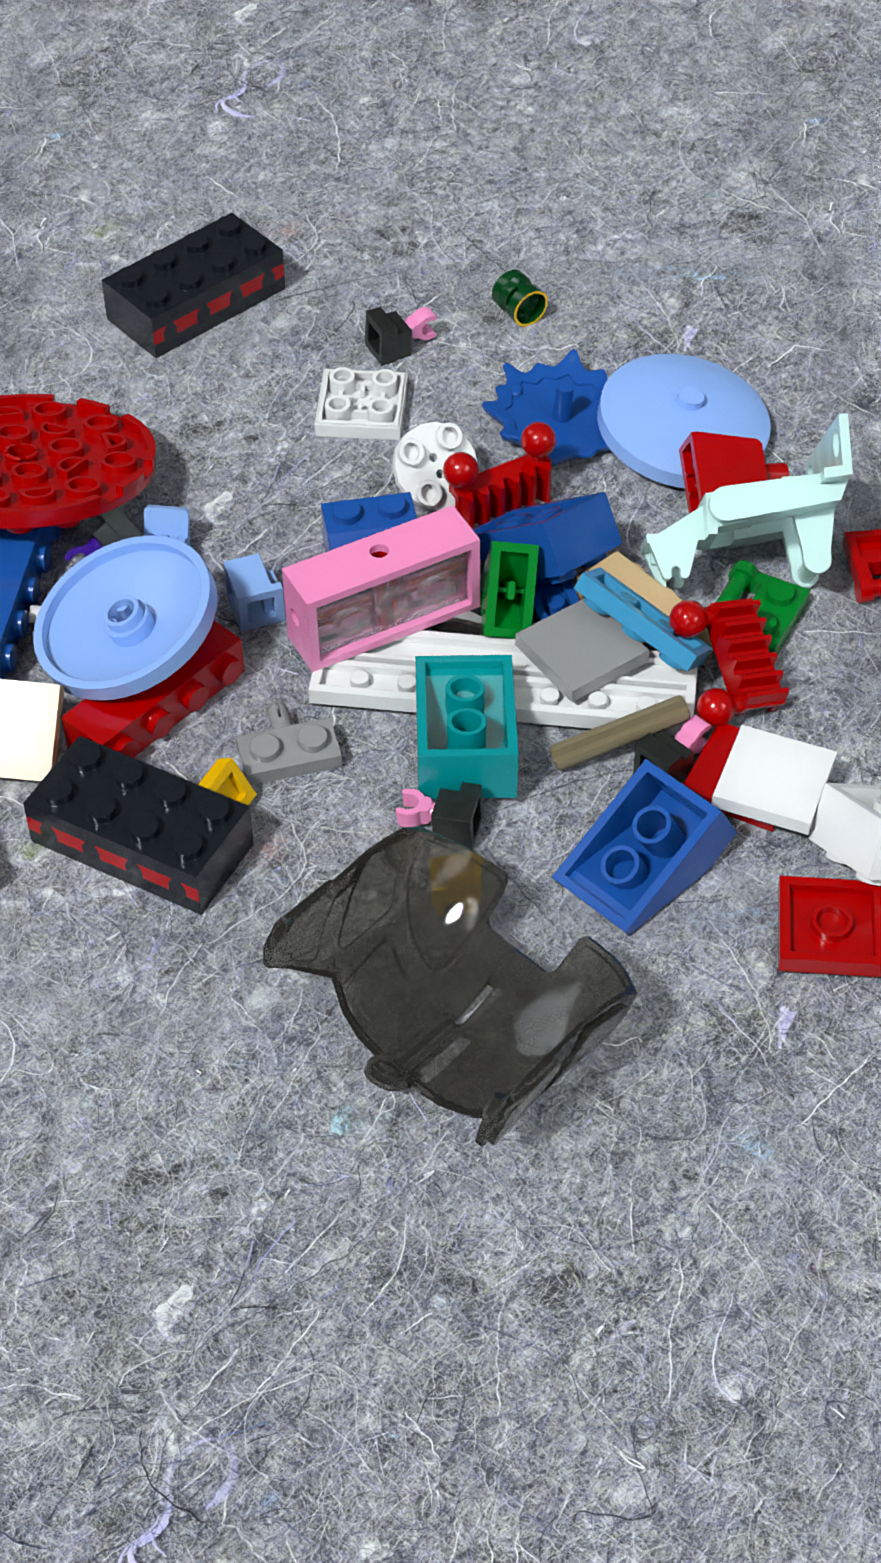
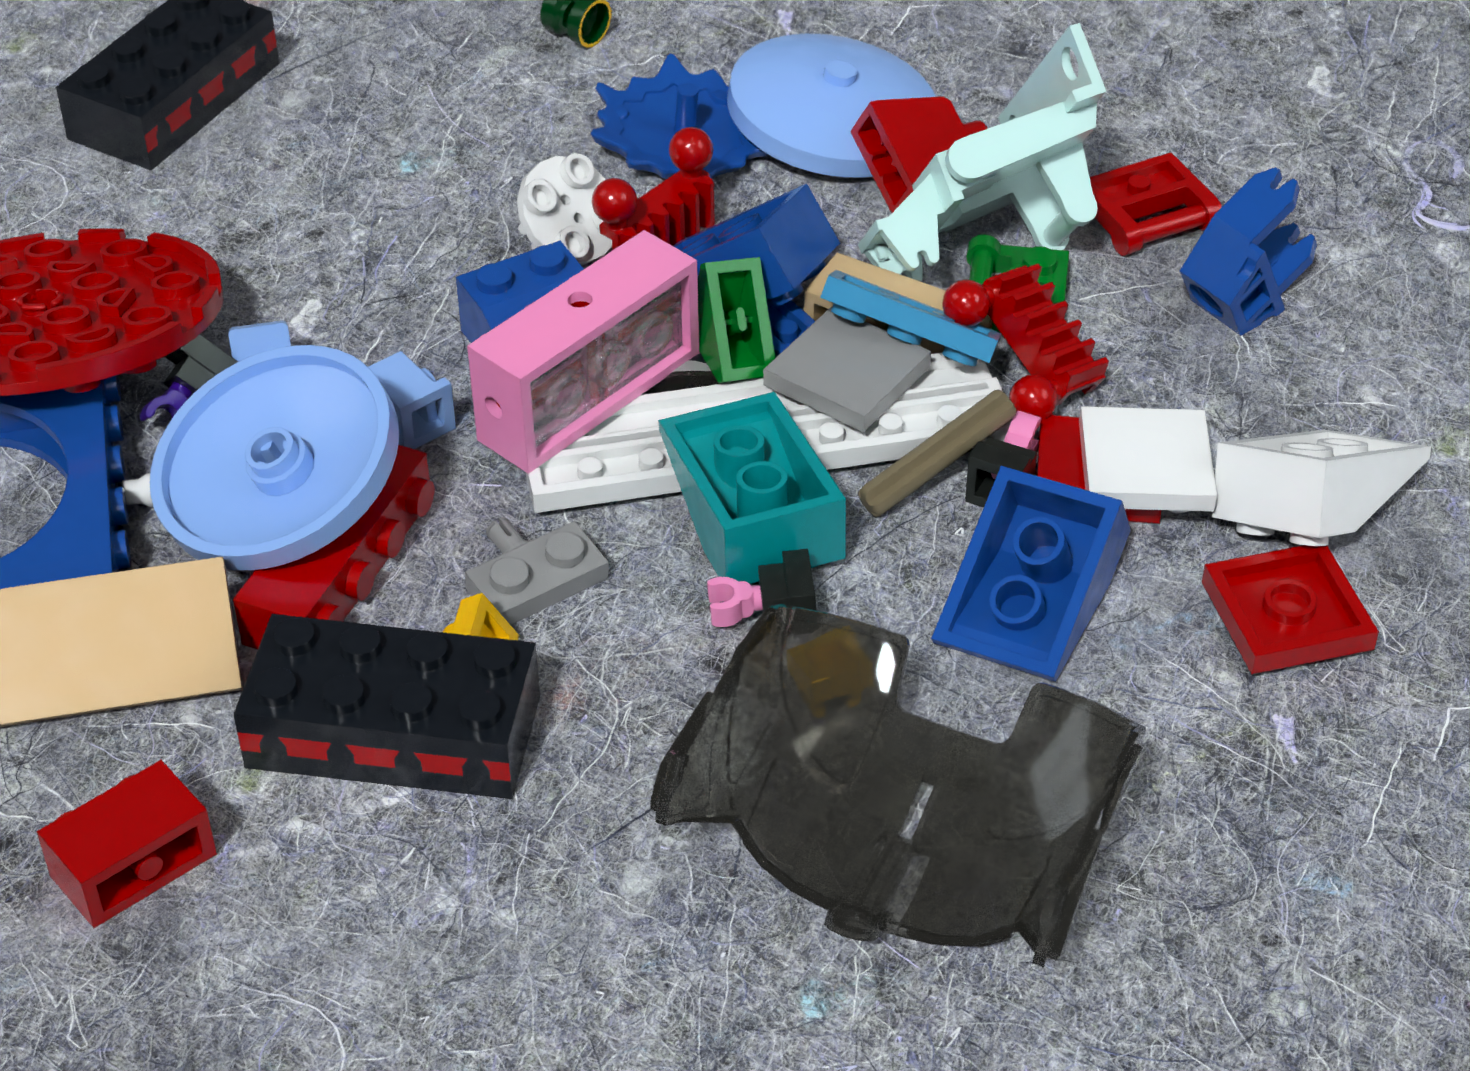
camera: 20 degrees left, 5 degrees down
white tile [314,367,408,440] -> none
pearl dark grey piece [365,307,437,366] -> none

